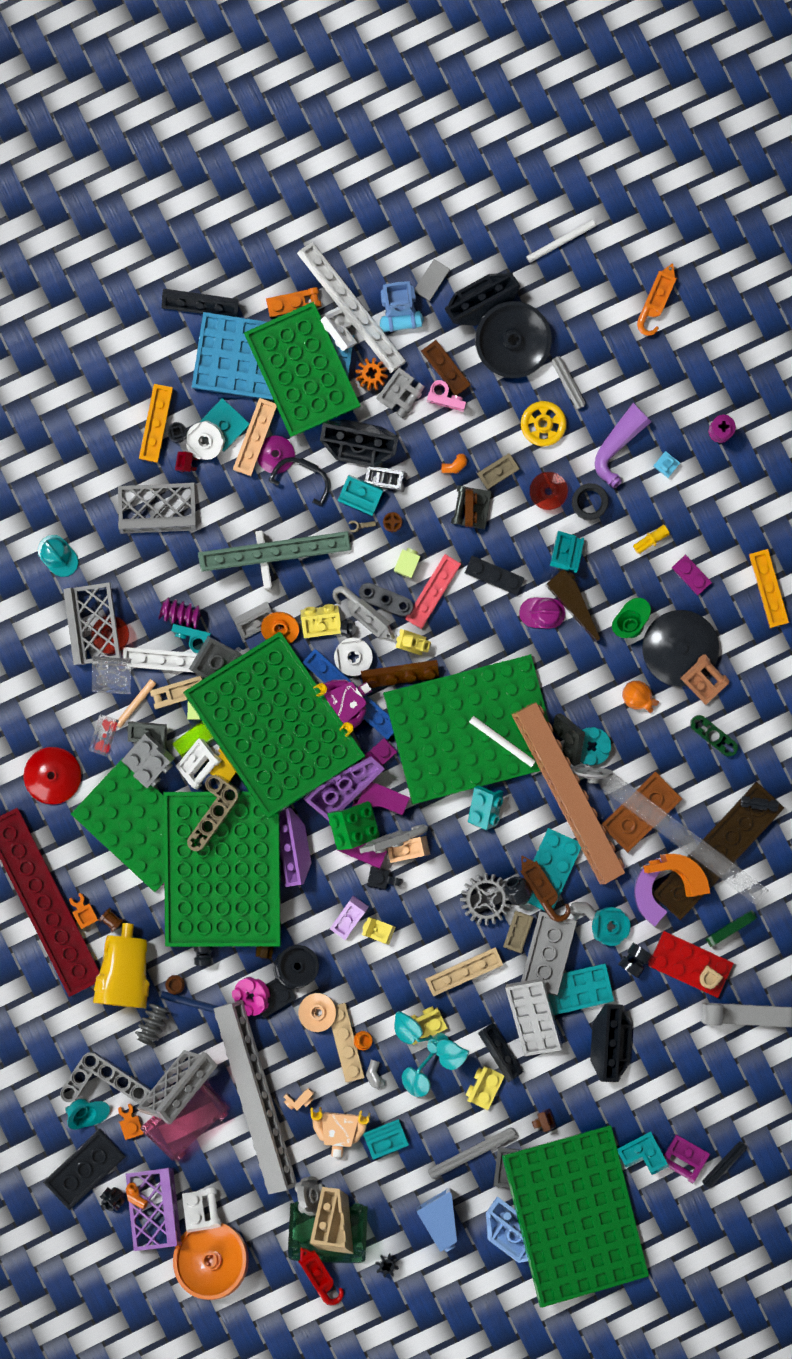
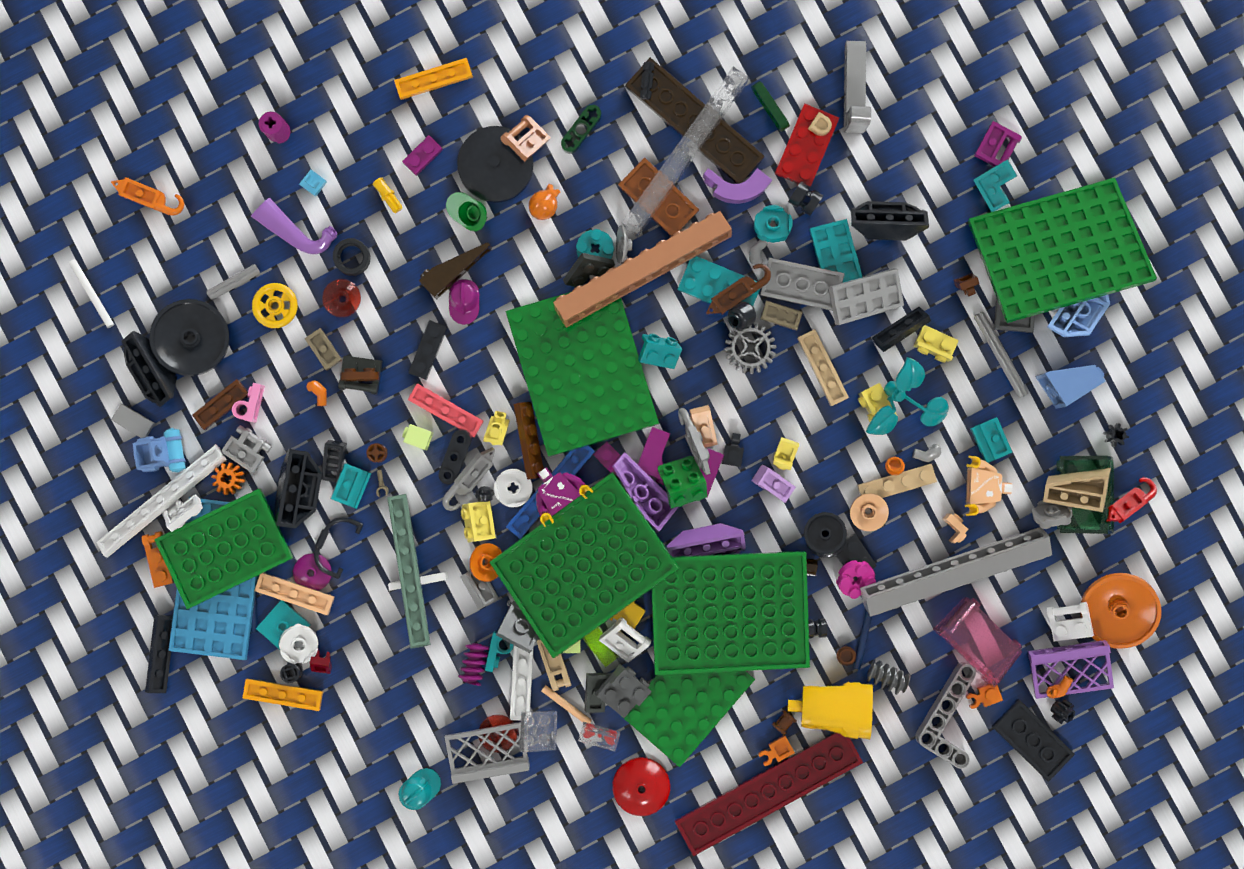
camera: 90 degrees left, 0 degrees up
teal piece [65,1099,110,1130] -> none
light grey fence [118,483,196,534] -> none
light grey fence [137,1050,218,1124] -> none
dark tan beam [187,775,241,851] -> none
white bar [469,716,535,767] -> none
teal plate [550,531,584,573] -> none
orange arch [643,854,710,897] -> none
black axle [702,1141,747,1188] -> none

